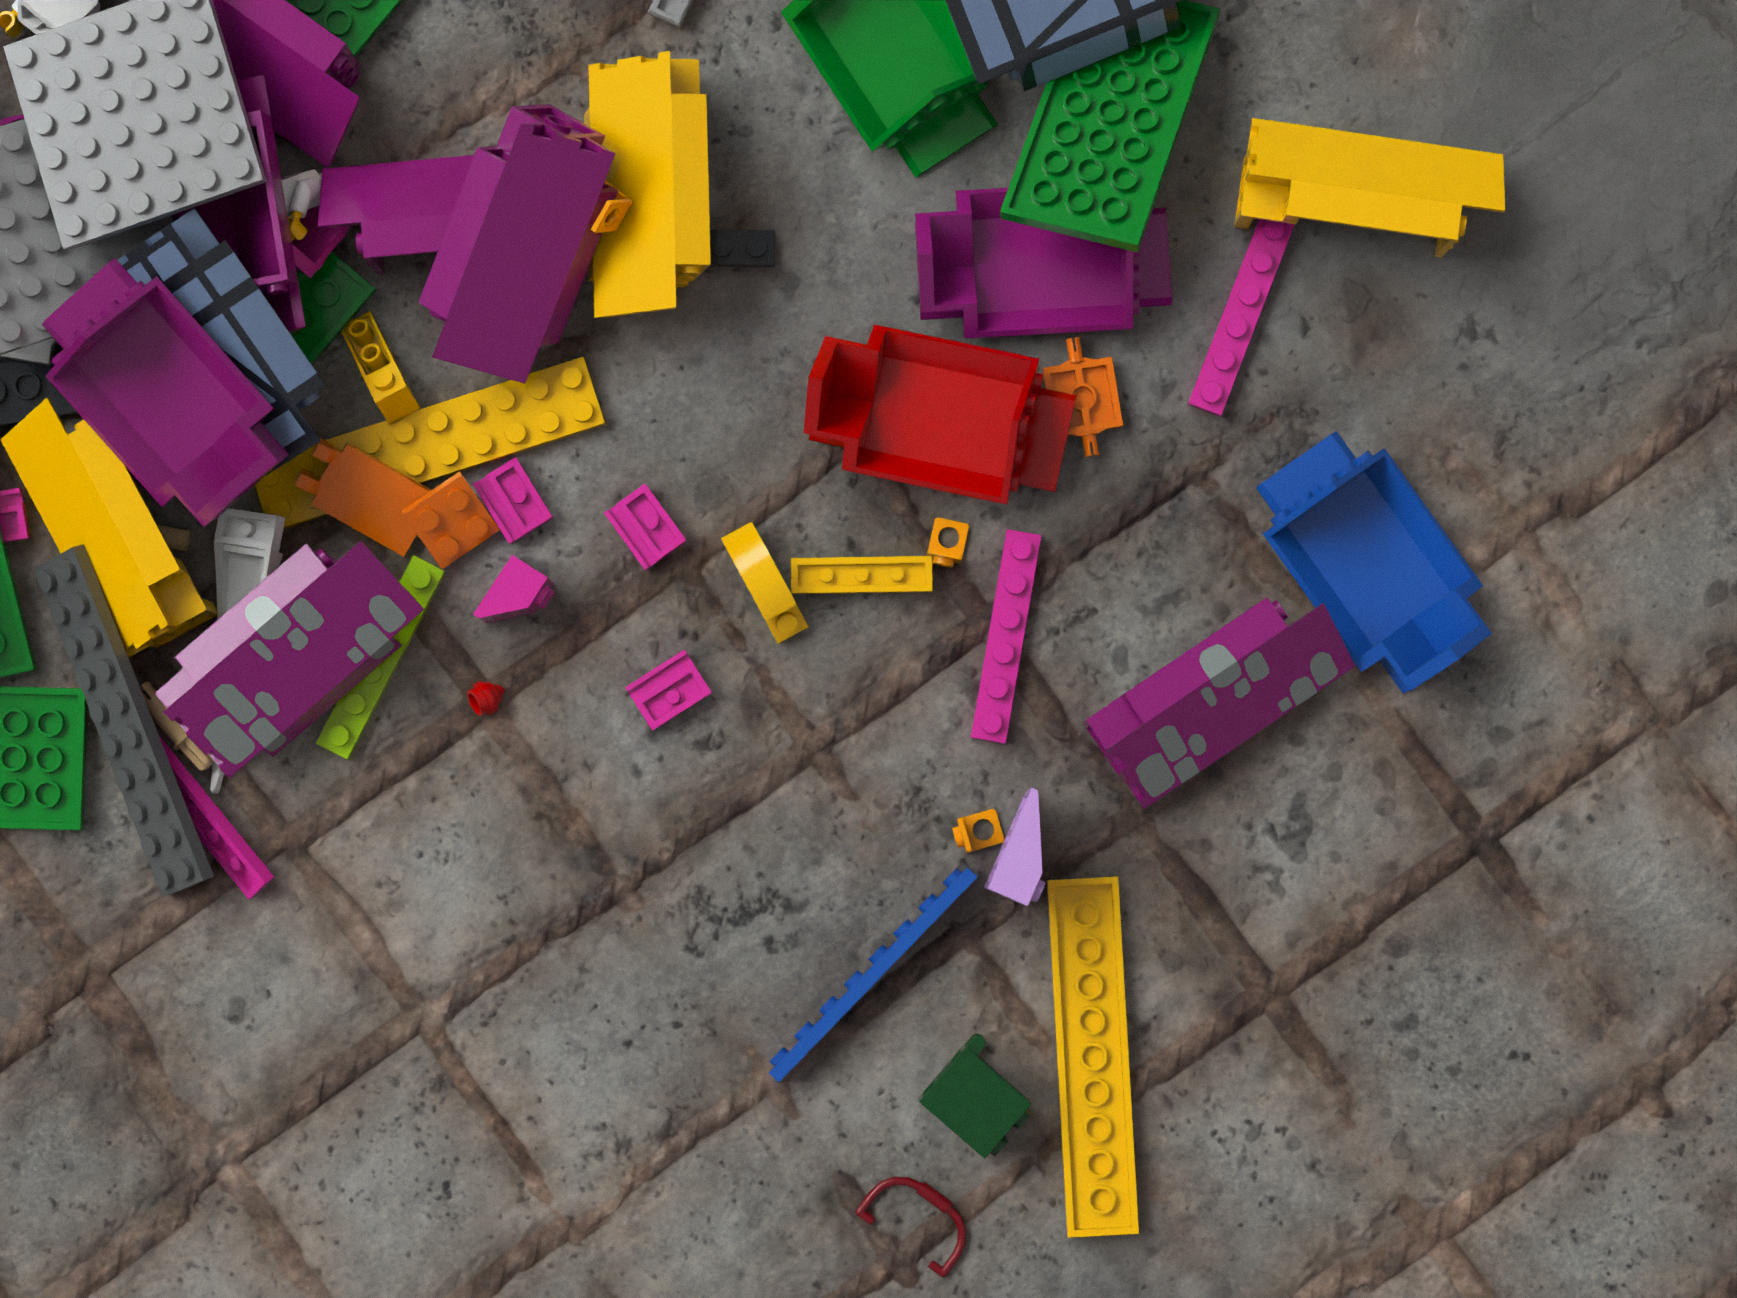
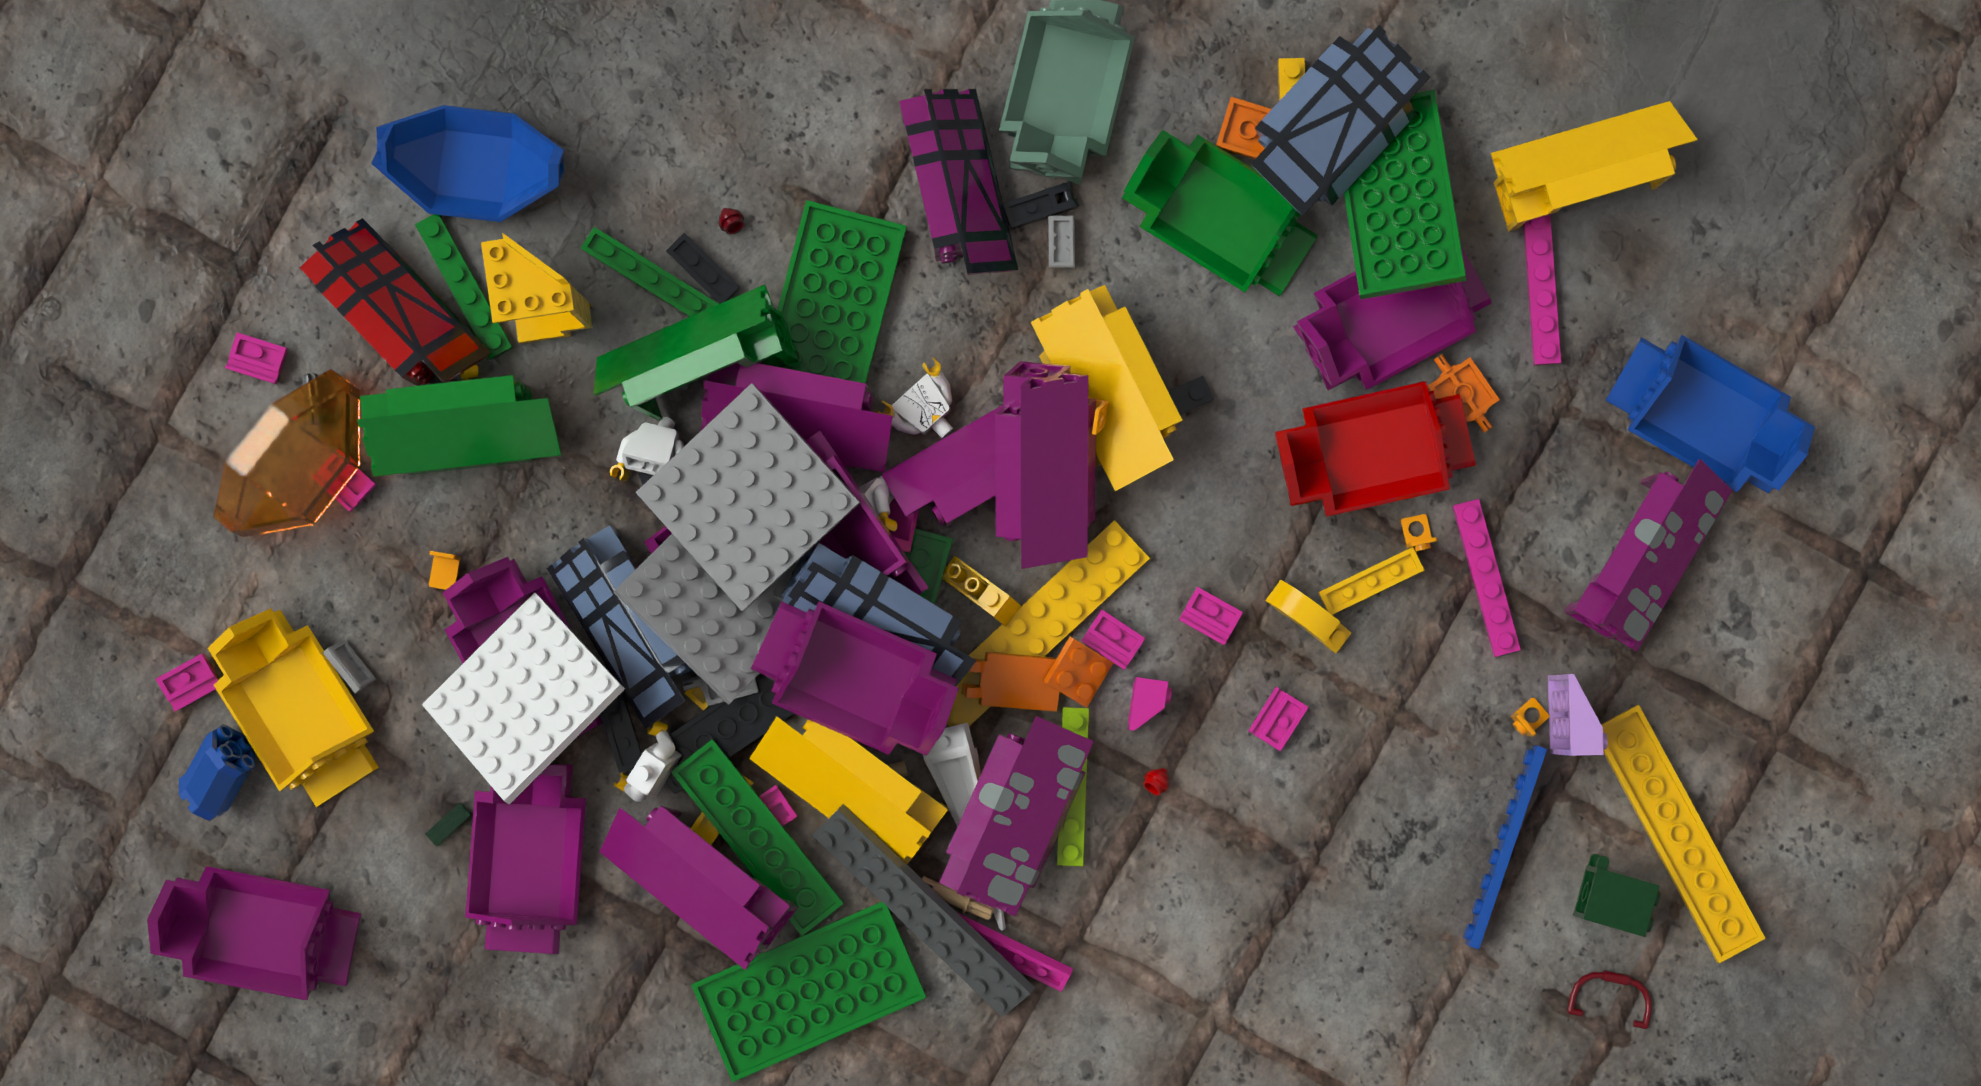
camera: 25 degrees left, 0 degrees up
none -> white torso [874,357,953,439]

